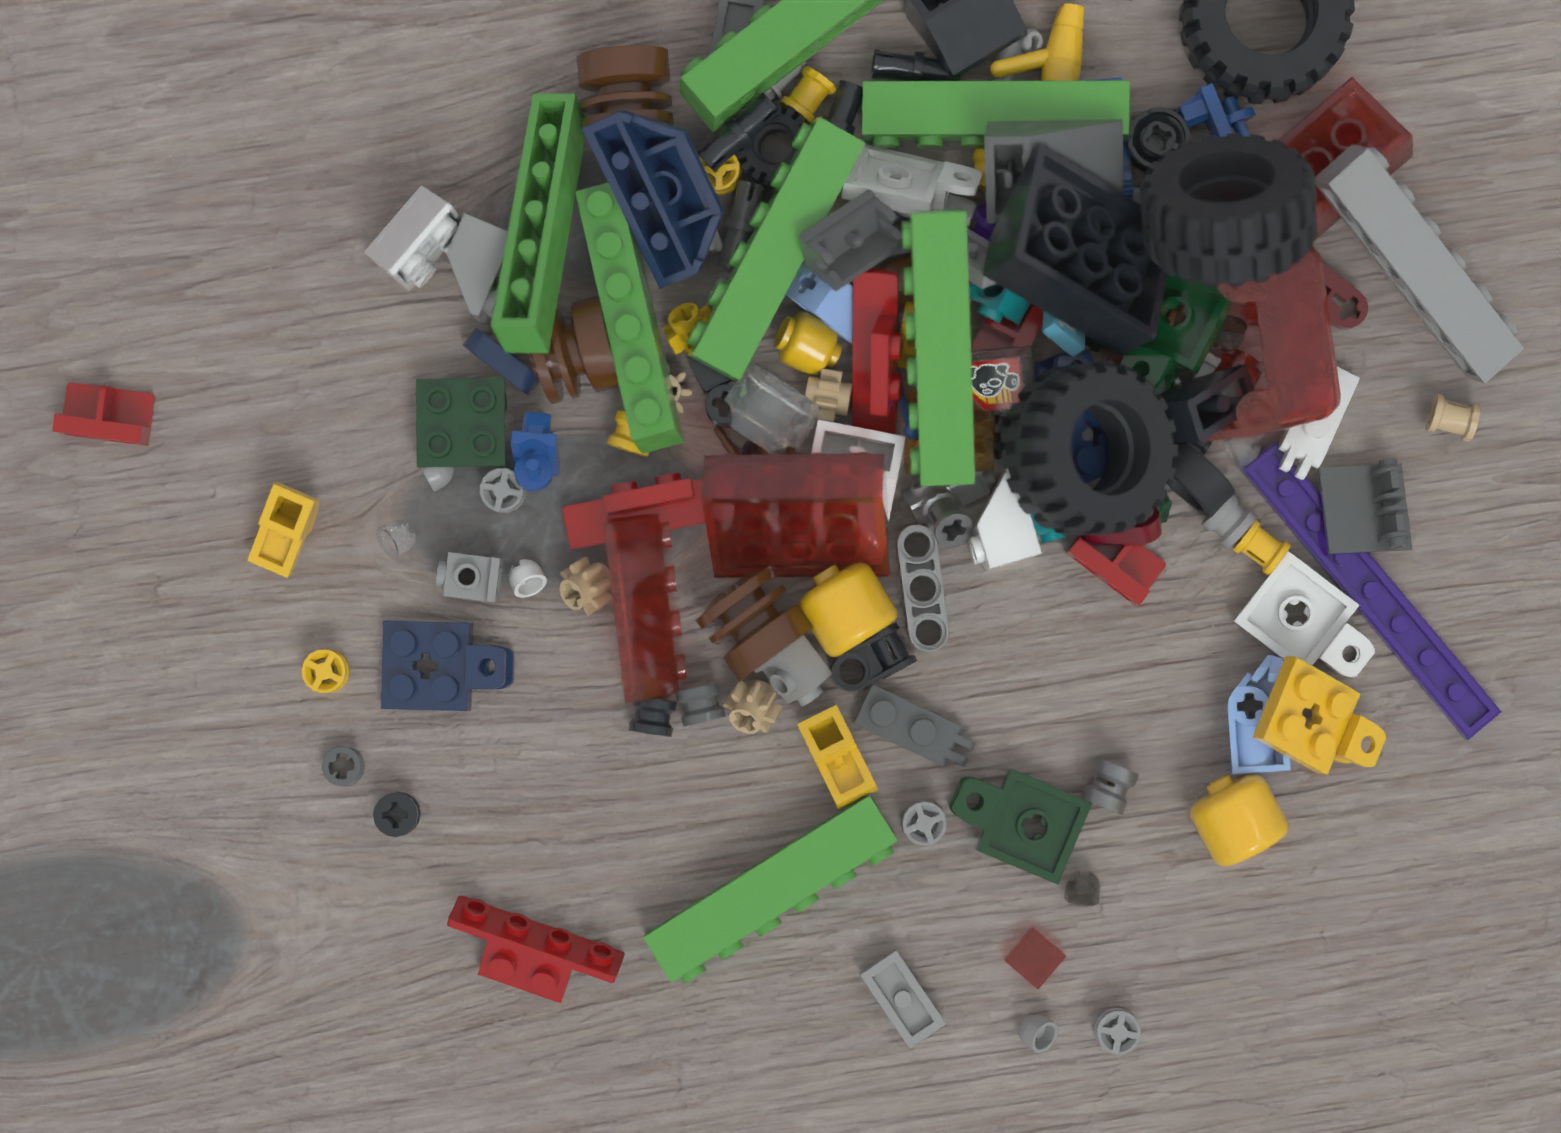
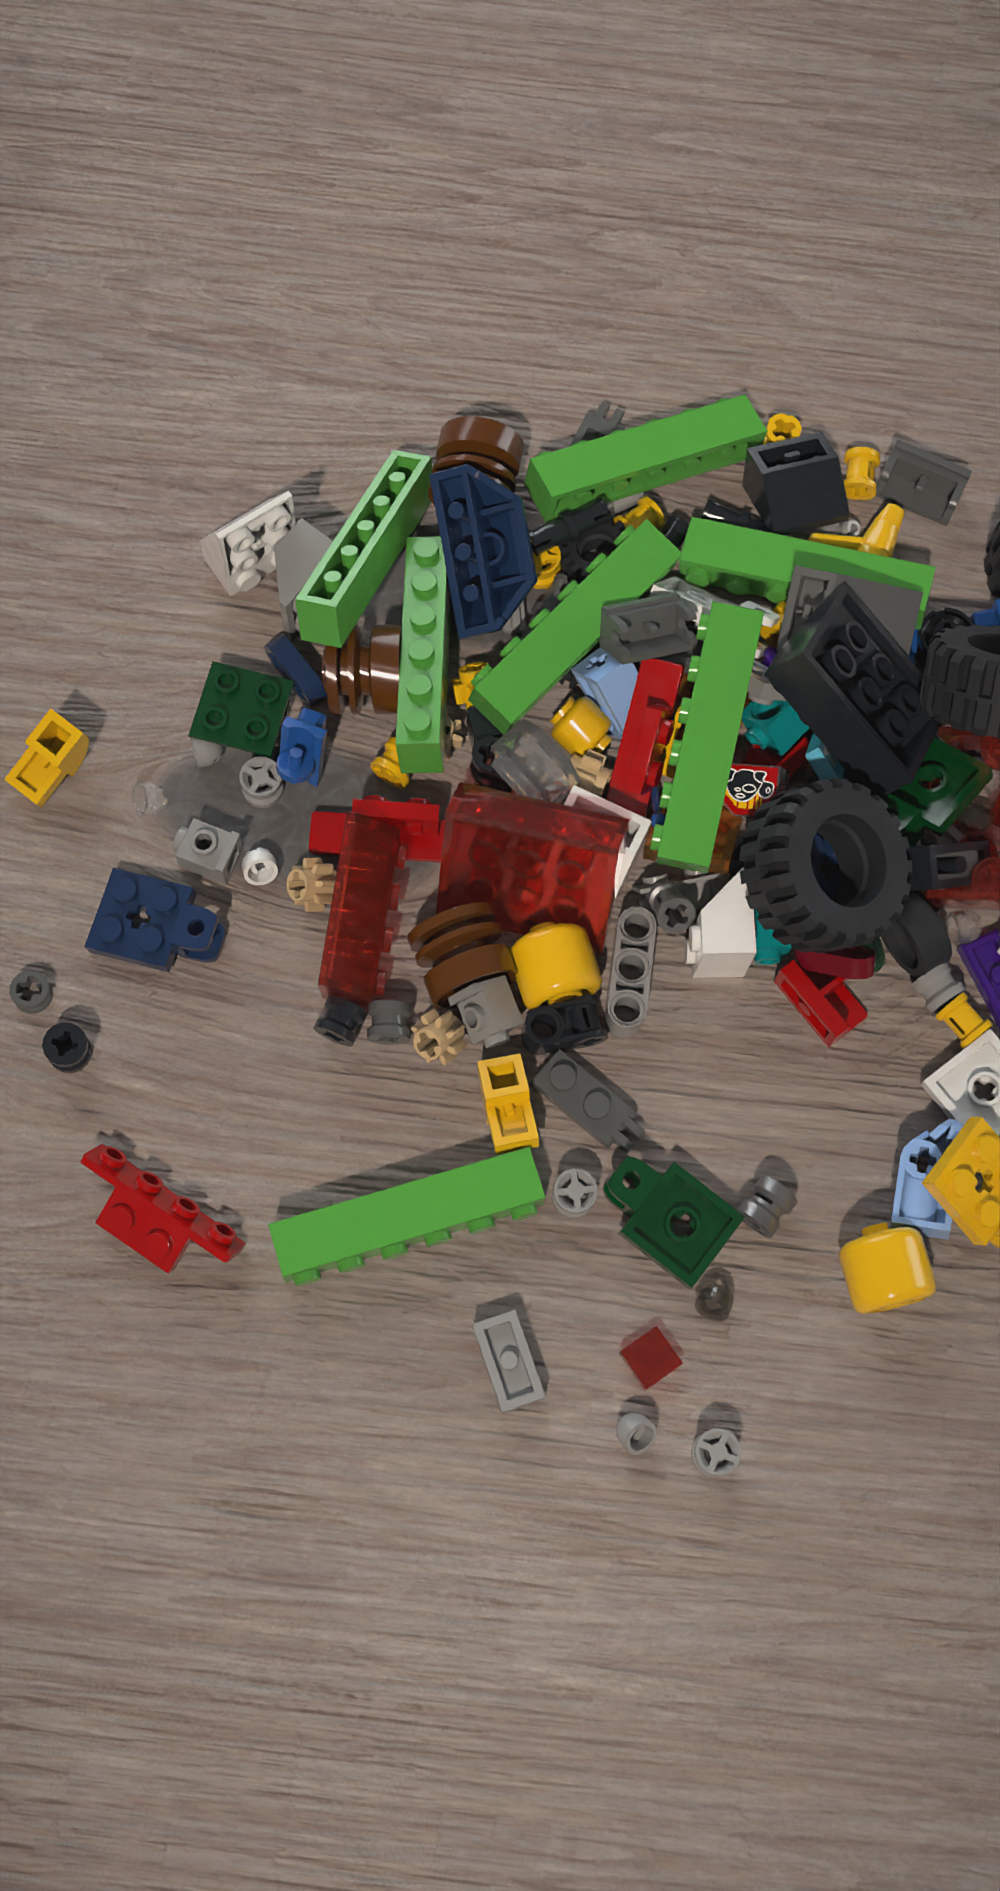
camera: 10 degrees right, 15 degrees down
yellow wheel [301,649,350,693] -> none

